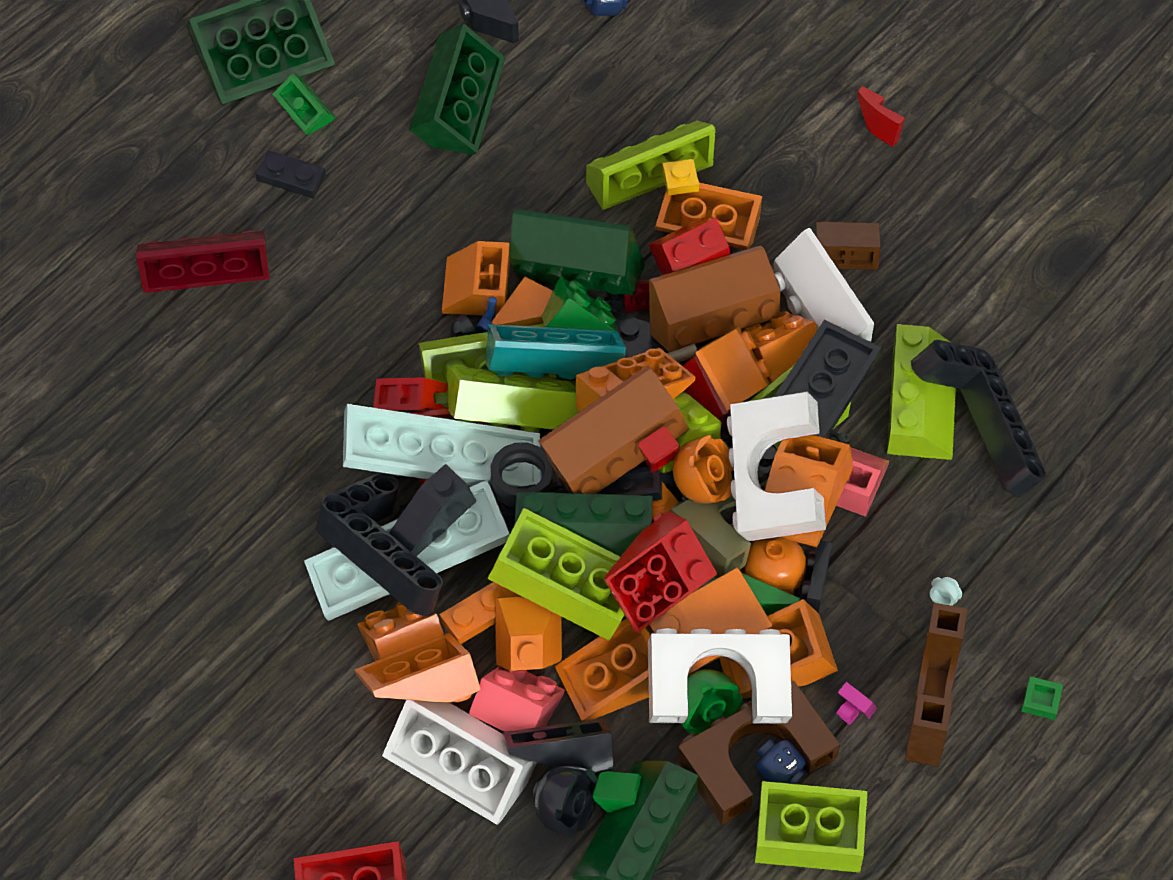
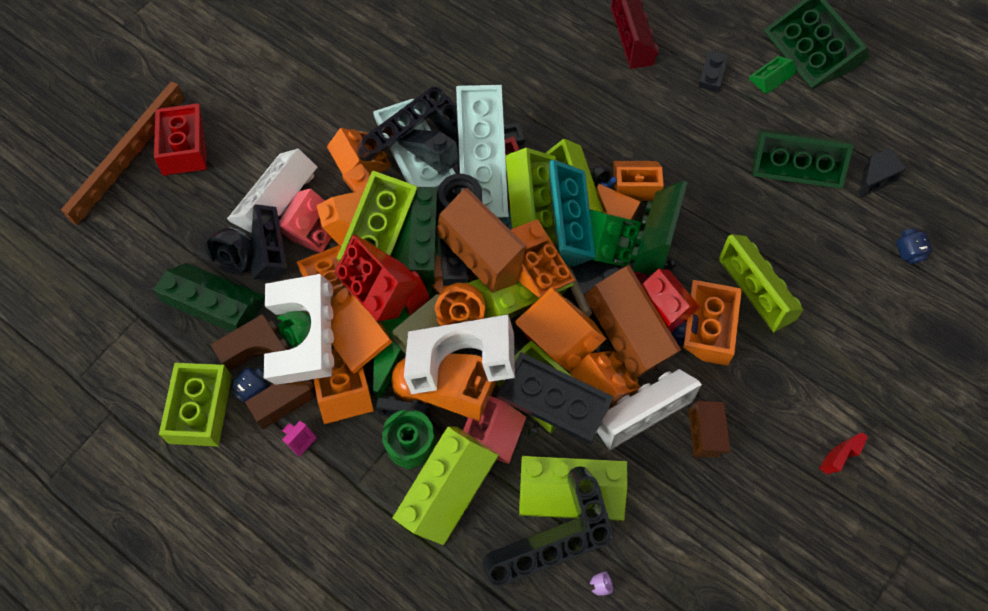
camera: 90 degrees right, 5 degrees up
orange slope [355,633,481,703] -> none
red hinge [373,377,448,411] -> none
green slope [593,771,642,813] -> none
red slope [638,427,679,473] -> none
yellow plate [662,159,699,196] -> none
reddish brown arch [905,602,968,767] -> none
light aqua plate [930,577,962,606] -> none
green plate [1021,676,1063,720] -> none
none -> green brick [382,410,436,469]
none -> lime slope [393,426,499,545]
none -> lavender hinge [590,572,613,596]

